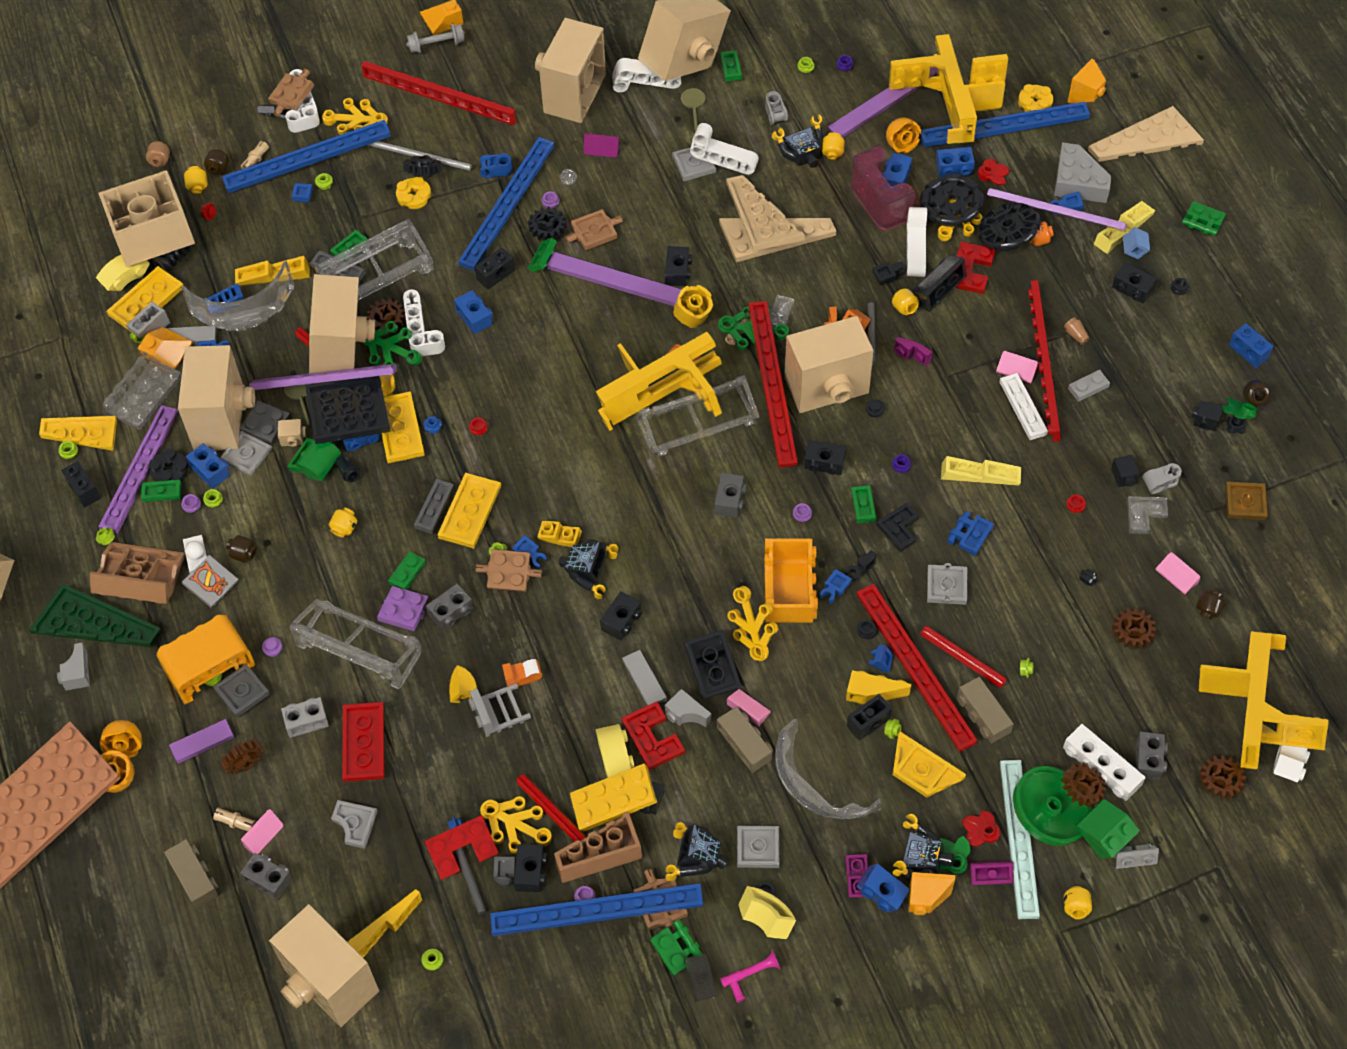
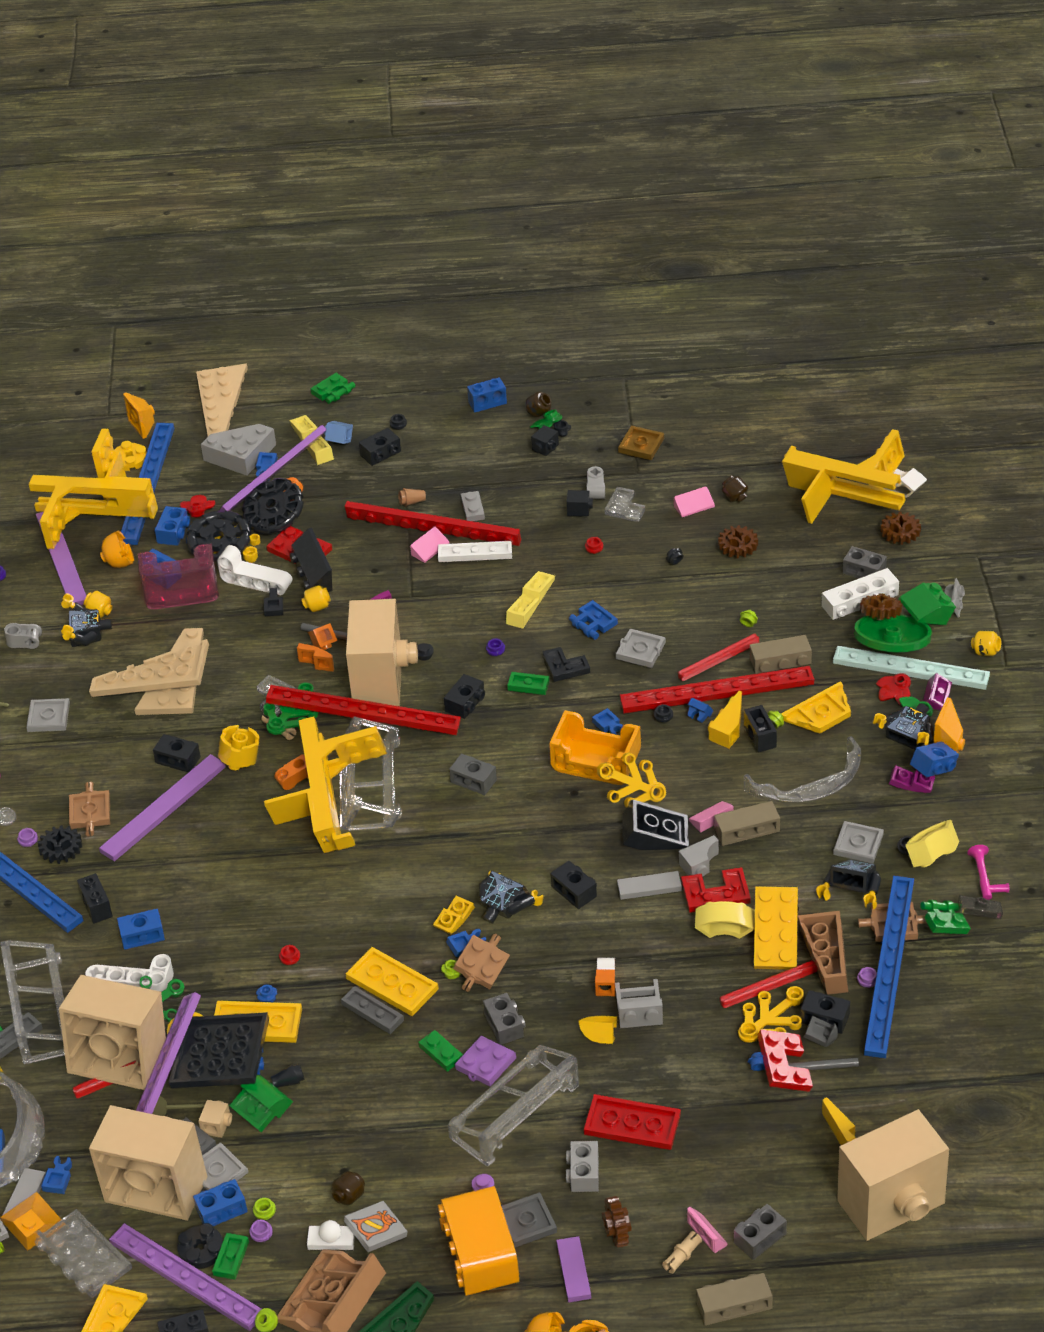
camera: 70 degrees left, 15 degrees down
yellow head [329,508,357,538] -> none
light grey tile [331,800,378,849] -> none
lime plate [421,949,443,970] -> none
green plate [528,238,557,273] -> none
white beam [690,123,759,175] -> none
medium lavender plate [793,503,812,522] -> none
black plate [845,550,877,582] -> none

